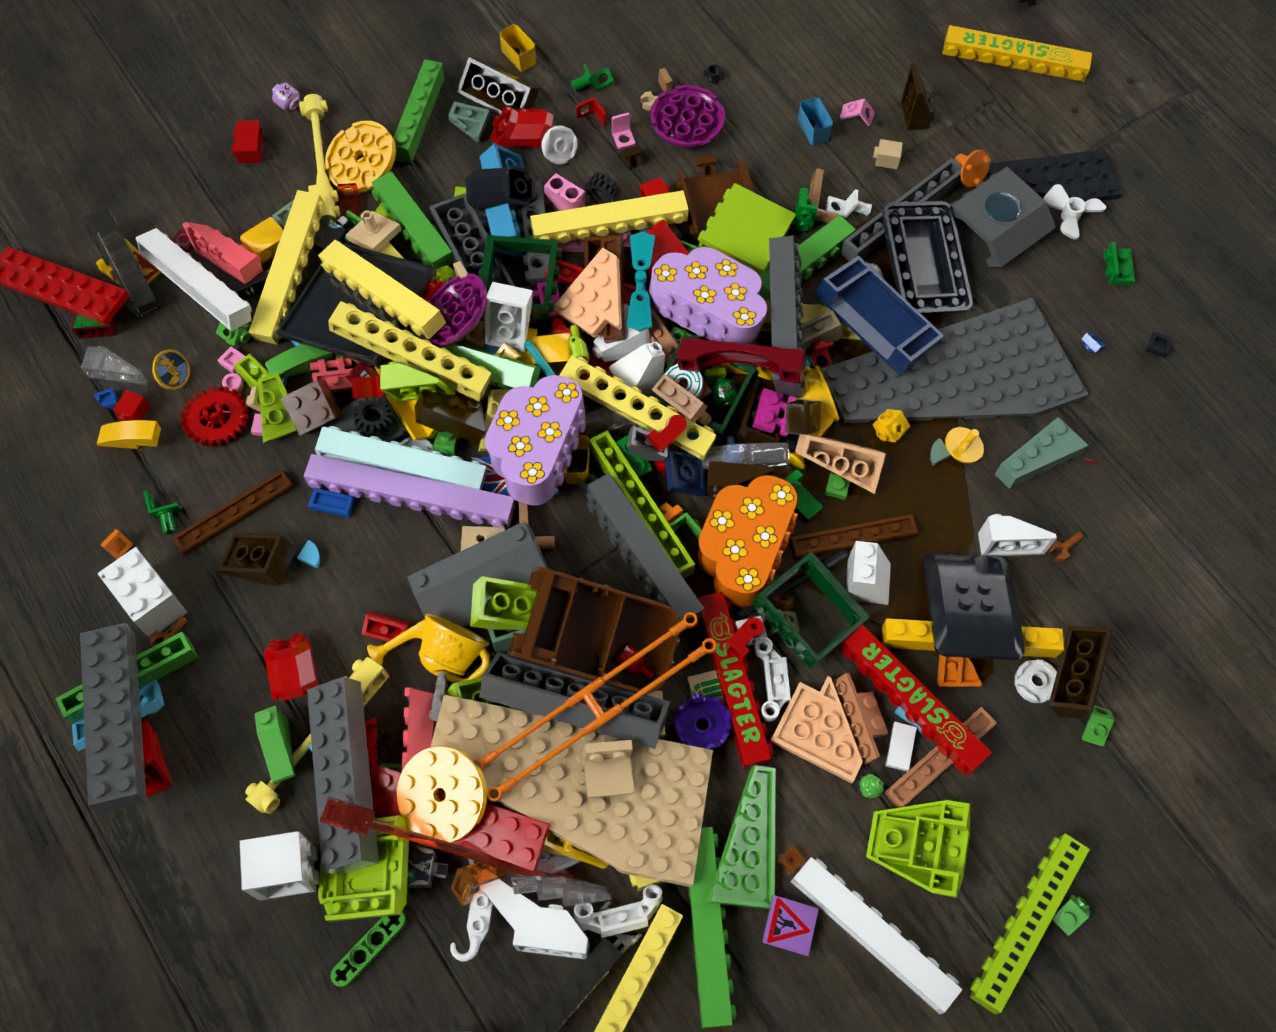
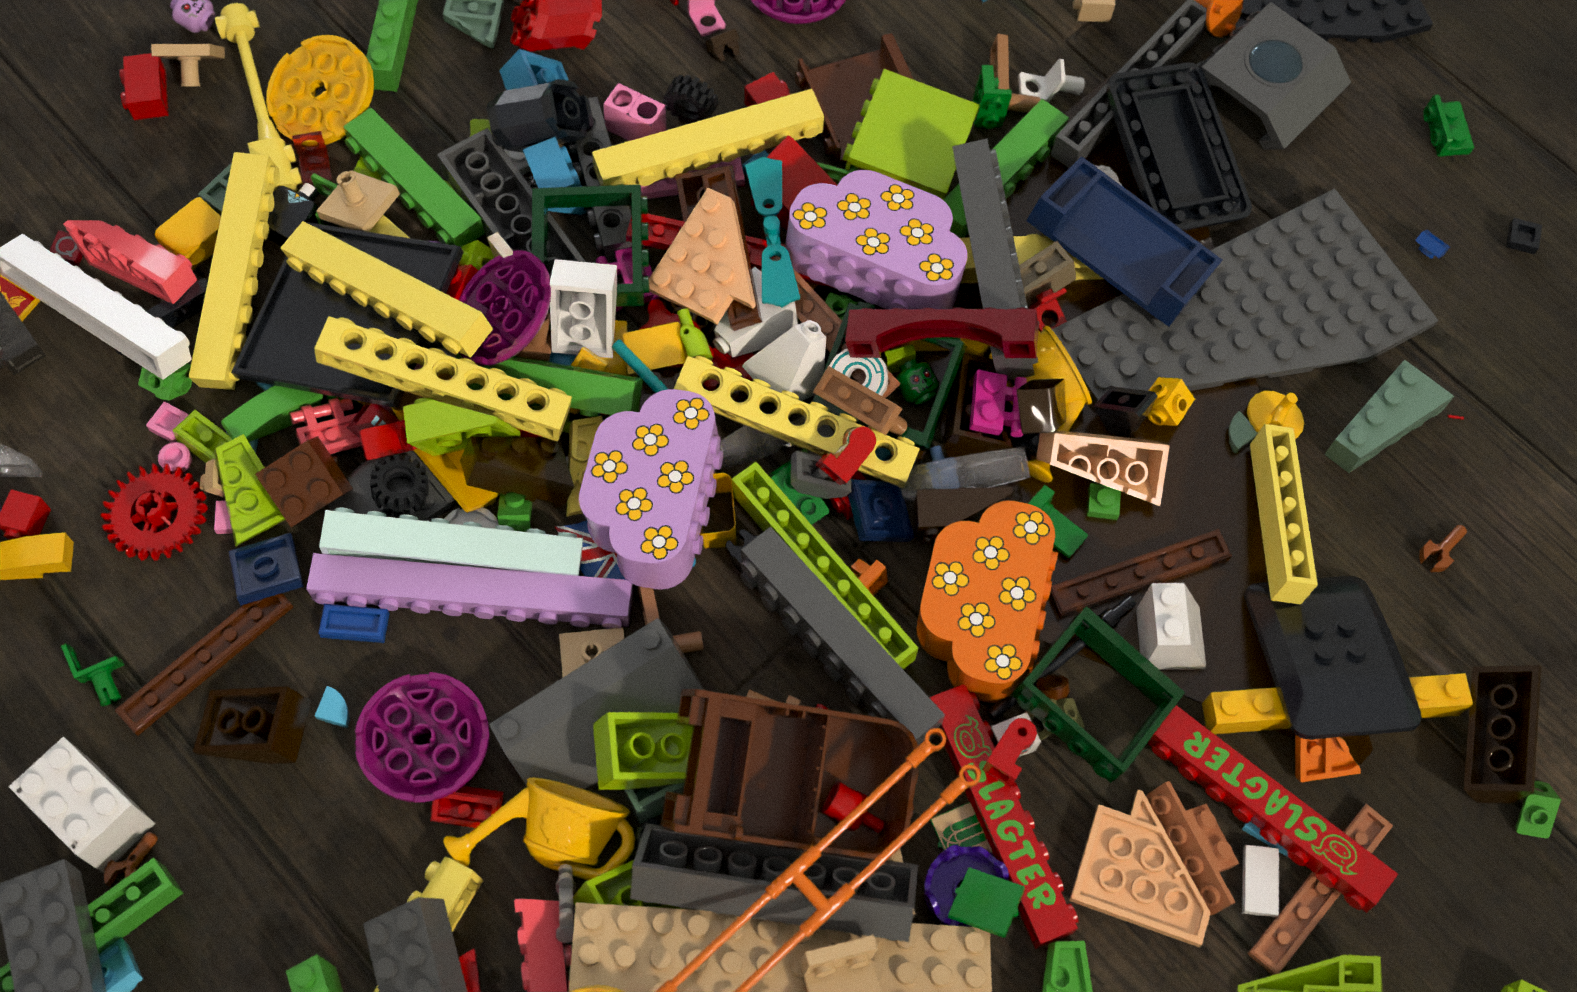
camera: 10 degrees left, 0 degrees up
orange tile [101,529,133,559] -> none
shield [152,349,190,390] -> none
red brick [263,633,319,700] -> none
white tile [542,125,578,165] -> none
bright green bracket [669,512,702,540] -> none
reddish brown tile [695,154,717,175] -> none
white plate [754,637,791,722] -> none
bright green piece [860,774,884,799] -> none
white slope [978,514,1057,556] -> none
white tile [1014,659,1057,704] -> none
white piece [1044,184,1106,240] -> none
none -> tan tile [151,44,225,87]
none -> dark blue tile [228,533,304,605]
none -> magenta brick [355,672,489,802]
none -> green piece [948,867,1025,938]
none -> black slope [1093,386,1157,436]
none -> light yellow brick [1250,424,1318,605]

